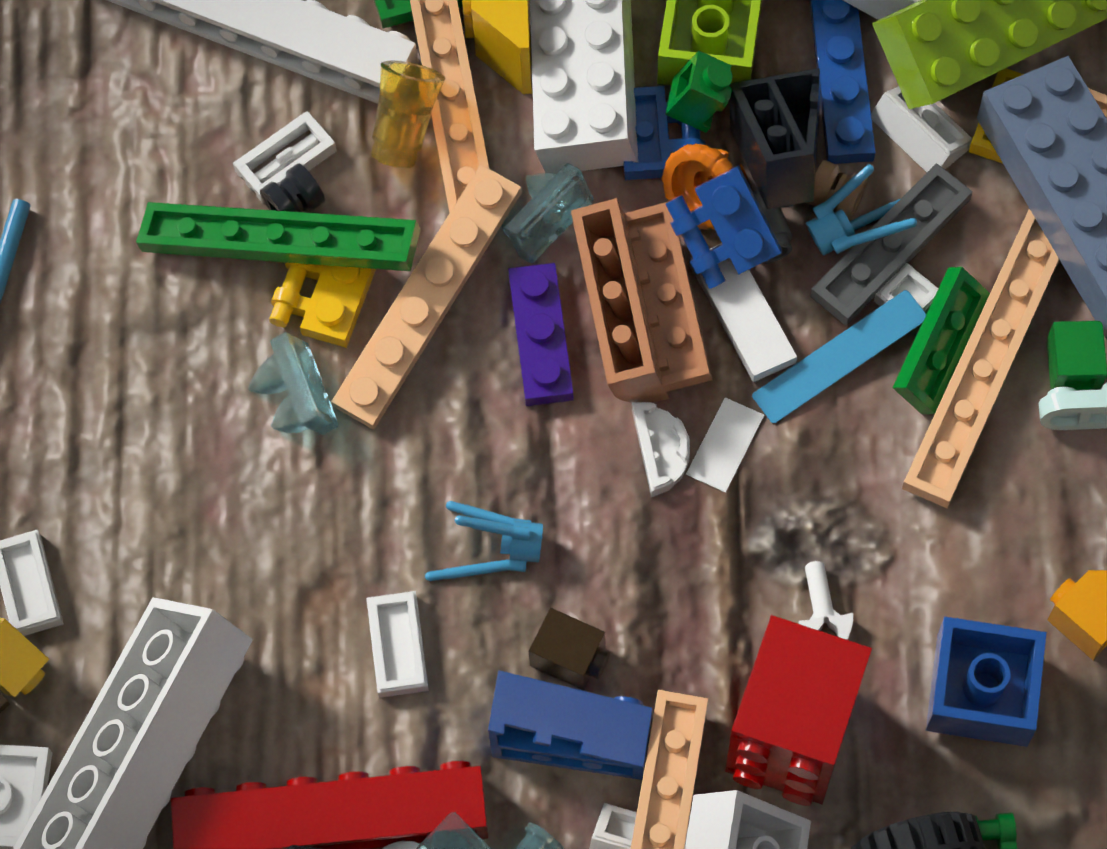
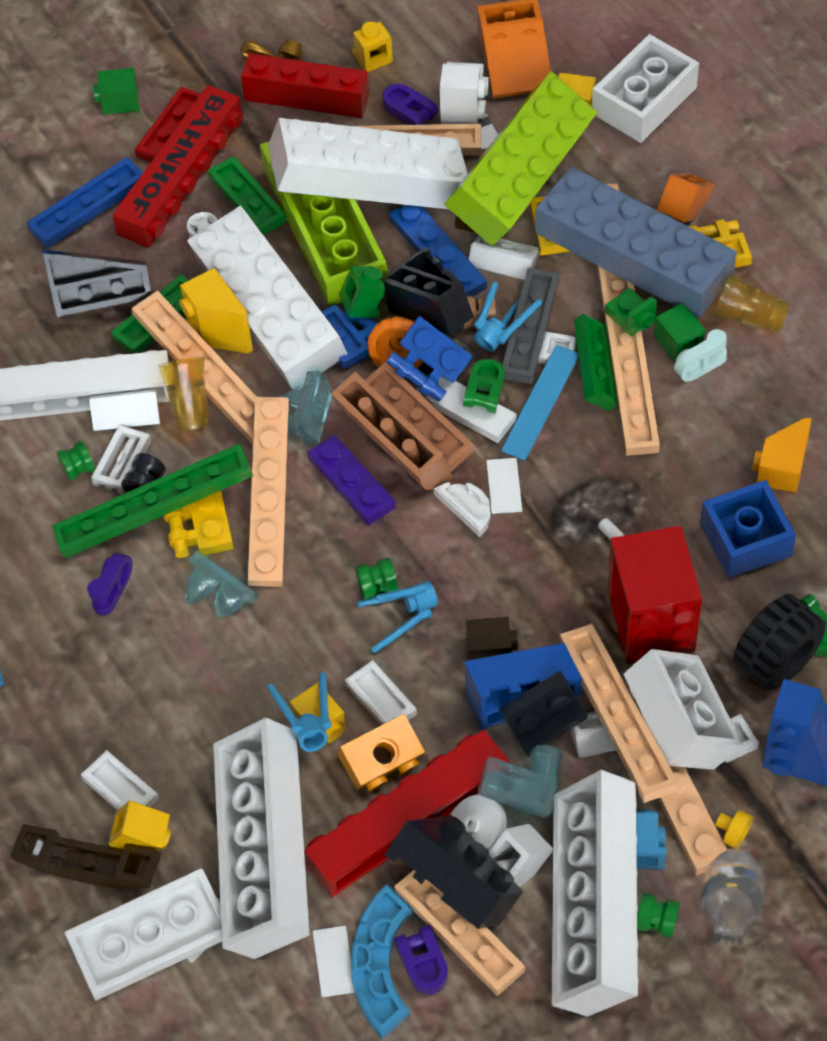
camera: 30 degrees left, 10 degrees down
none -> green wheel [56,441,95,482]
none -> dark purple plate [87,552,133,616]
none -> white tile [89,389,160,431]
none -> dark azure plant [267,672,332,752]
none -> yellow brick [289,682,346,743]
none -> light orange brick [337,714,425,792]
none -> green wheel [355,557,398,600]
none -> green plate [463,359,505,414]
none -> black bracket [498,671,588,754]
none -> green bracket [605,287,657,336]

